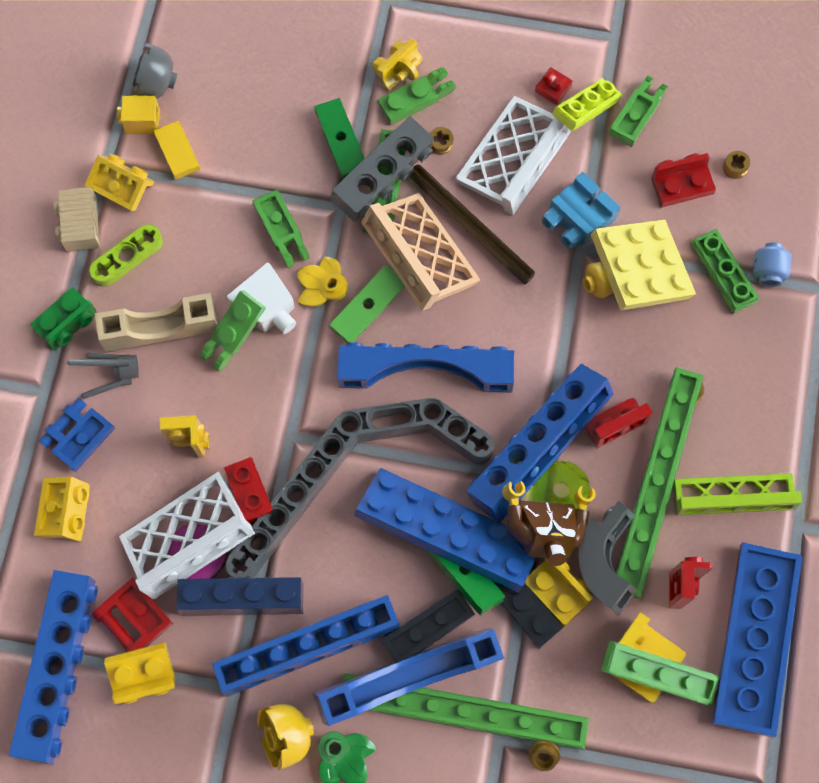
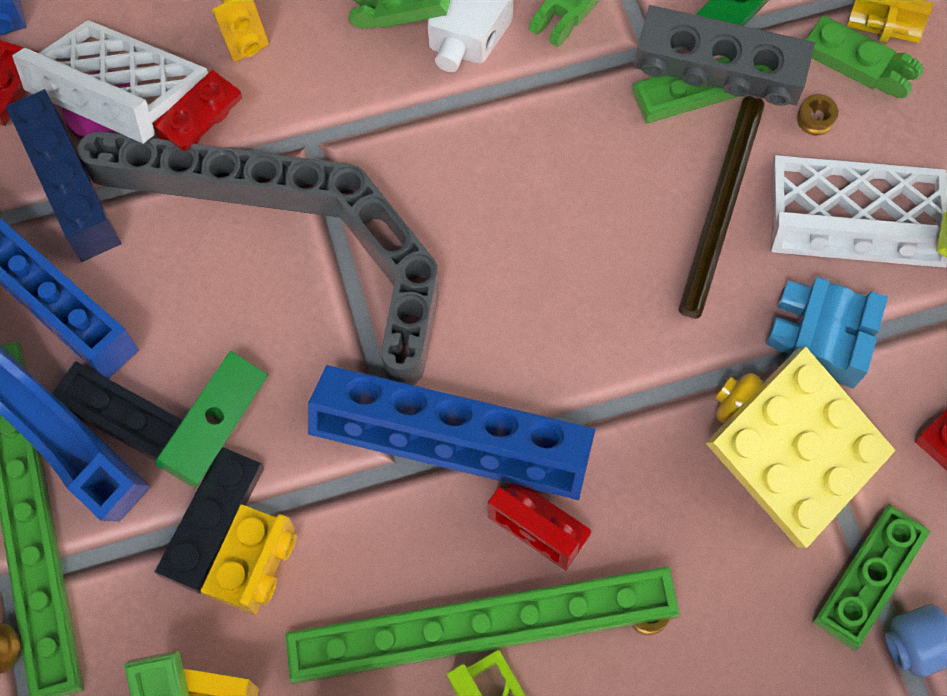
camera: 65 degrees right, 5 degrees down
yellow plate [297,256,348,307] -> none
bright green tile [329,264,405,343] -> none
blue arch [337,342,514,393] -> none
blue plate [354,468,536,593] -> none
light nougat fence [361,193,480,311] -> none
reddish brown torso [502,481,596,567] -> none
clear neon green tile [531,461,590,509] -> none
dark grey arch [579,501,637,615] -> none

